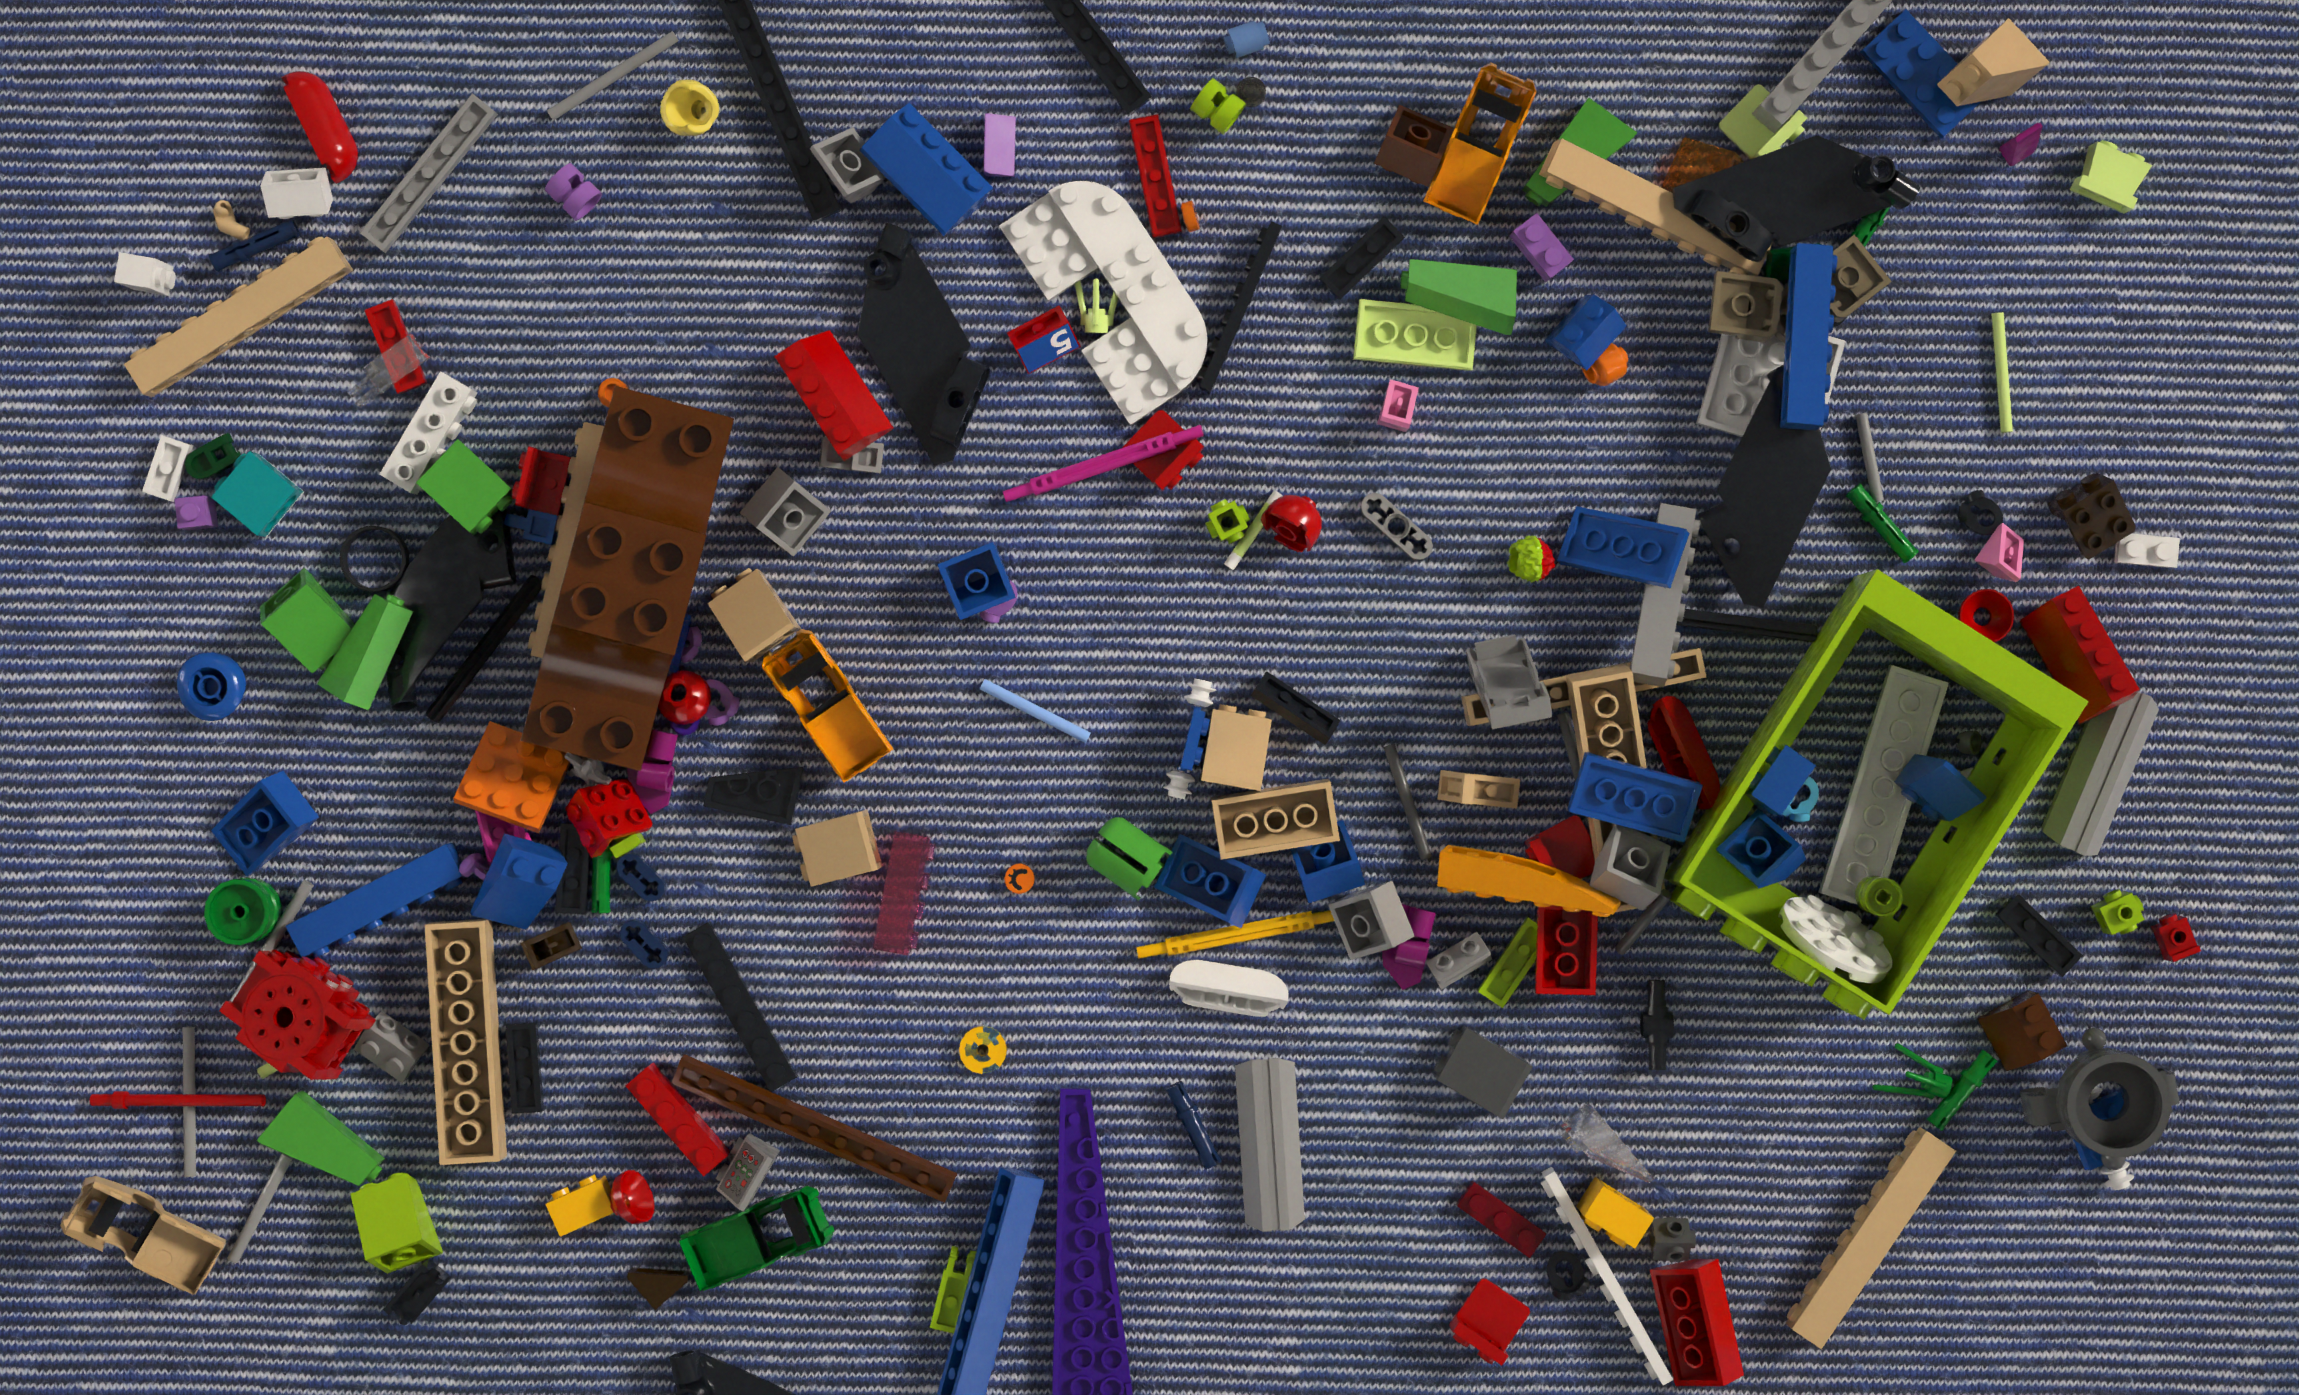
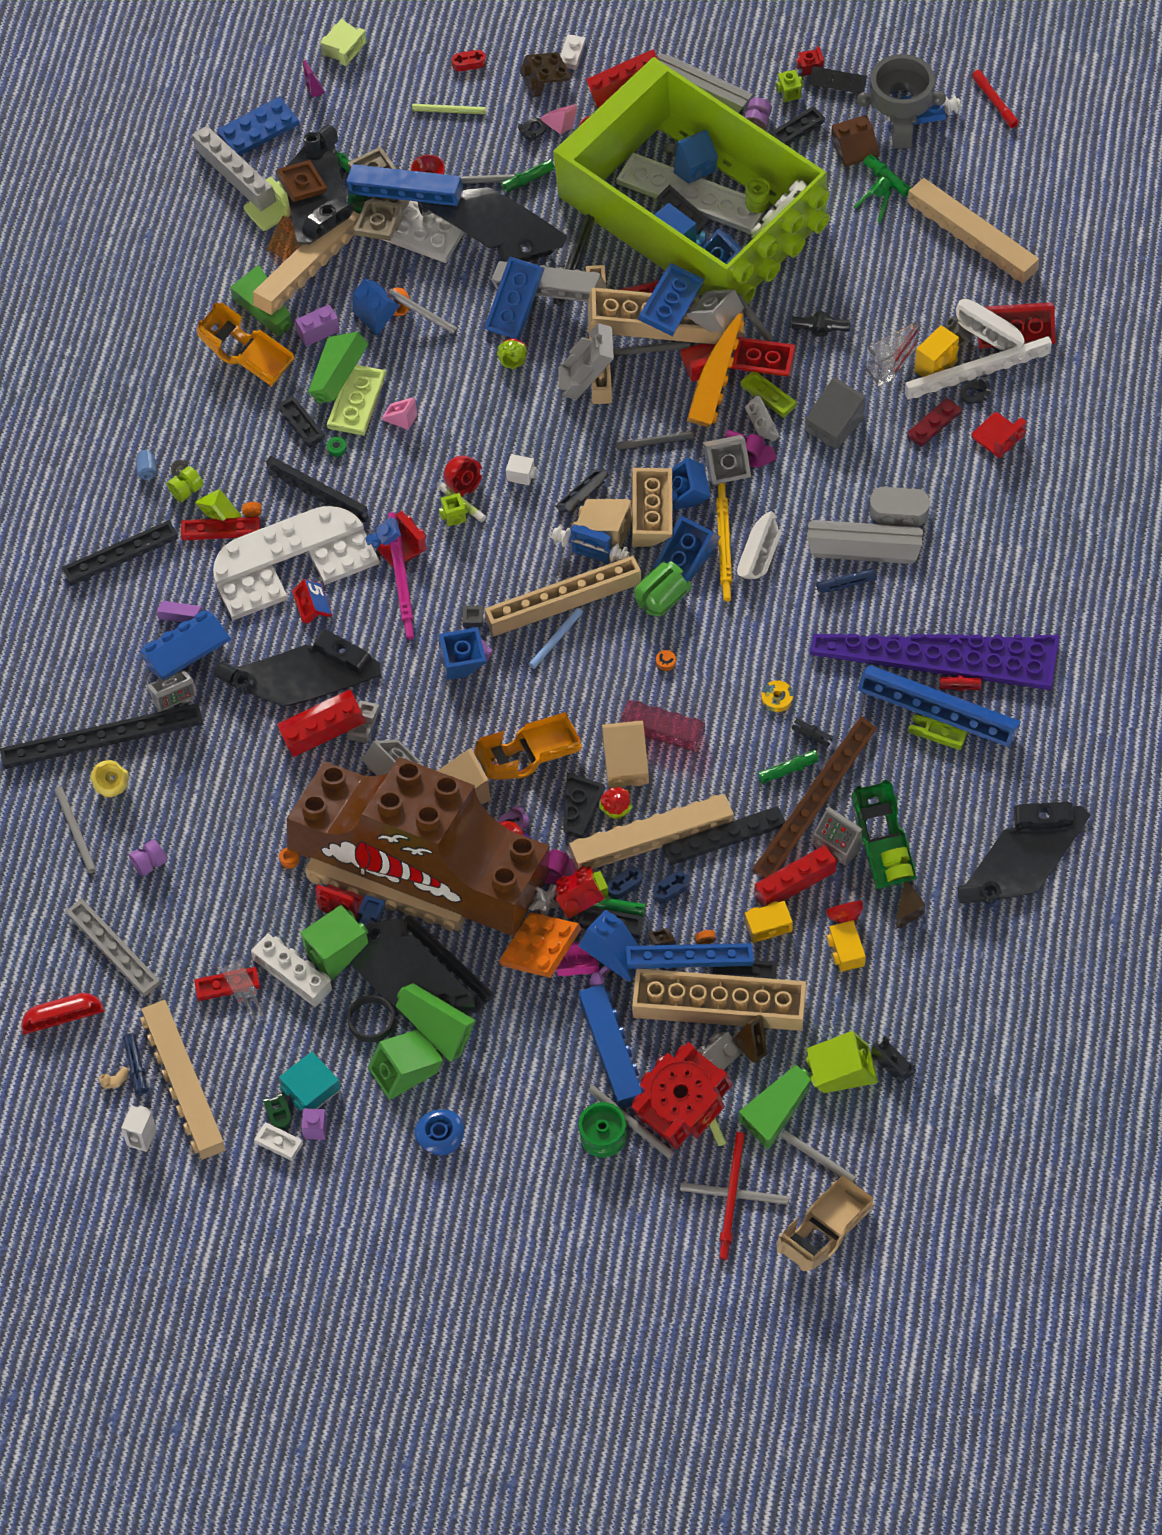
camera: 75 degrees left, 30 degrees down
blue slope [211,771,319,877] -> none
white brick [260,168,333,219] -> none
yellowish green plant [1075,278,1118,333] -> none
light grey beam [1360,493,1433,560] -> none
reddish brown slope [1374,104,1454,187] -> none
tan bracket [1437,770,1520,809] -> none
tan slope [1937,18,2050,106] -> none
none -> lime slope [195,489,242,521]
none -> reddish brown plate [276,160,327,202]
none -> green tile [327,437,347,457]
none -> blue plate [365,517,401,548]
none -> light grey bar [387,289,457,334]
none -> red piece [411,154,445,174]
none -> red beam [451,50,486,71]
none -> dark grey plate [463,606,483,627]
none -> tan brick [484,556,641,637]
none -> white brick [506,454,537,485]
none -> tan brick [569,794,734,870]
none -> red piece [599,787,633,819]
none -> blue plate [625,943,754,969]
none -> black plate [657,184,710,236]
none -> orange tile [694,930,716,945]
none -> dark brown slope [732,1015,767,1063]
none -> medium lavender wheel [744,97,772,131]
none -> yellow brick [745,901,793,943]
none -> green pin [757,750,819,784]
none -> black pin [792,718,833,748]
none -> black plate [809,66,868,94]
none -> light grey brick [870,487,930,527]
none -> lime wheel [881,847,914,882]
none -> red pin [940,676,981,692]
none -> white brick [956,299,1024,351]
none -> red piece [971,70,1019,128]

